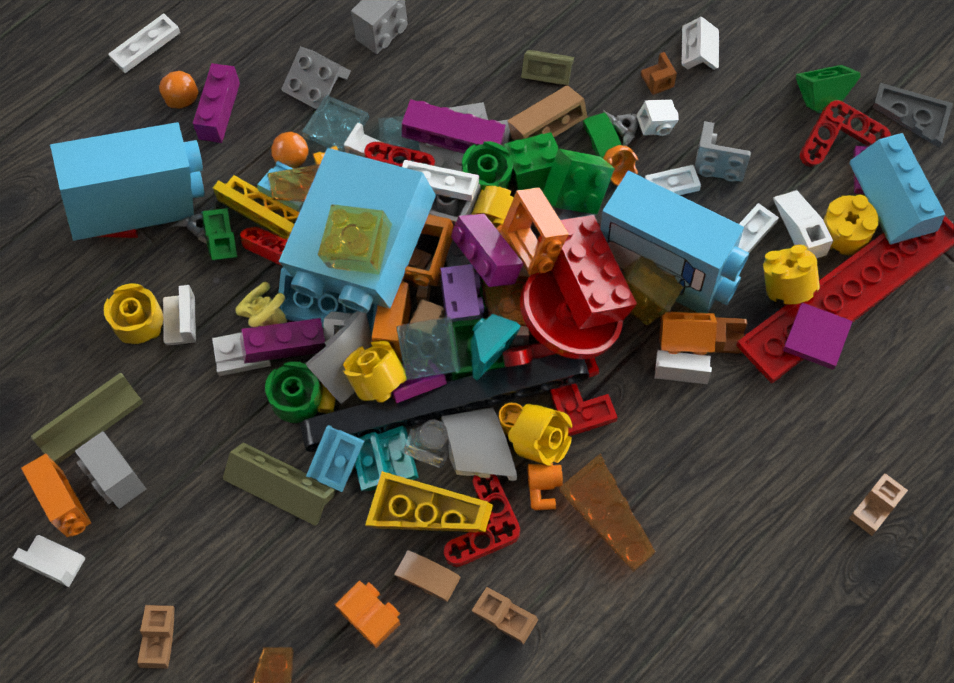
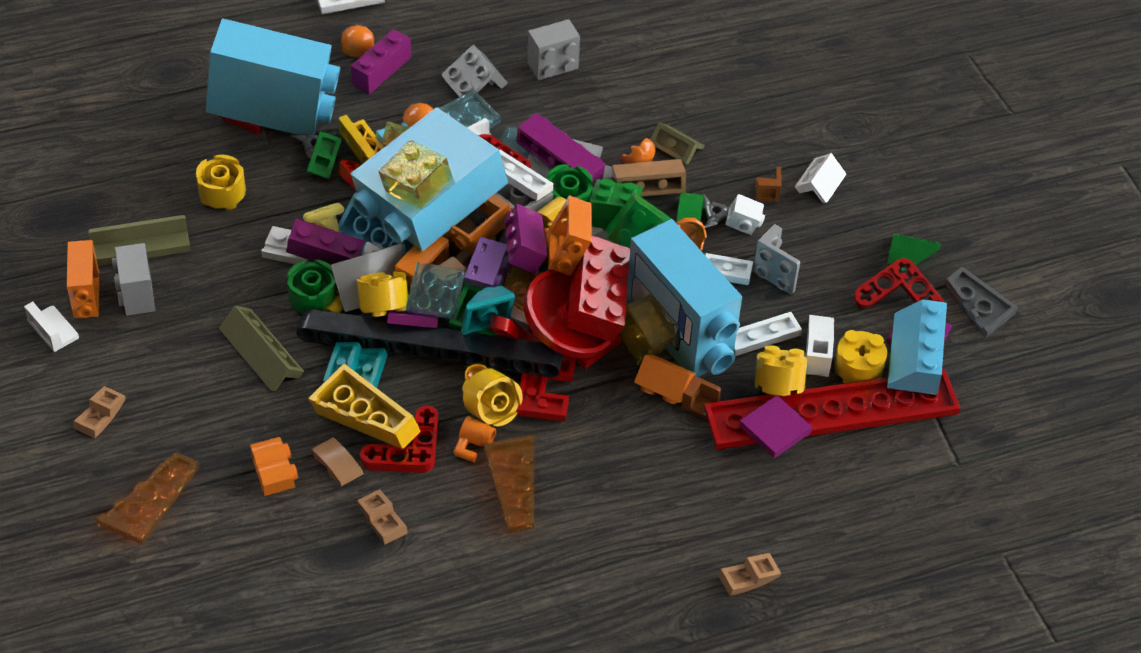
camera: 20 degrees right, 15 degrees down
white panel [163,285,196,345] -> none
medium azure plate [306,425,364,492] -> none
clear piece [403,420,449,468] -> none
light grey slope [441,407,517,481] -> none
white panel [655,350,712,384] -> none
none -> orange hair [620,138,656,164]

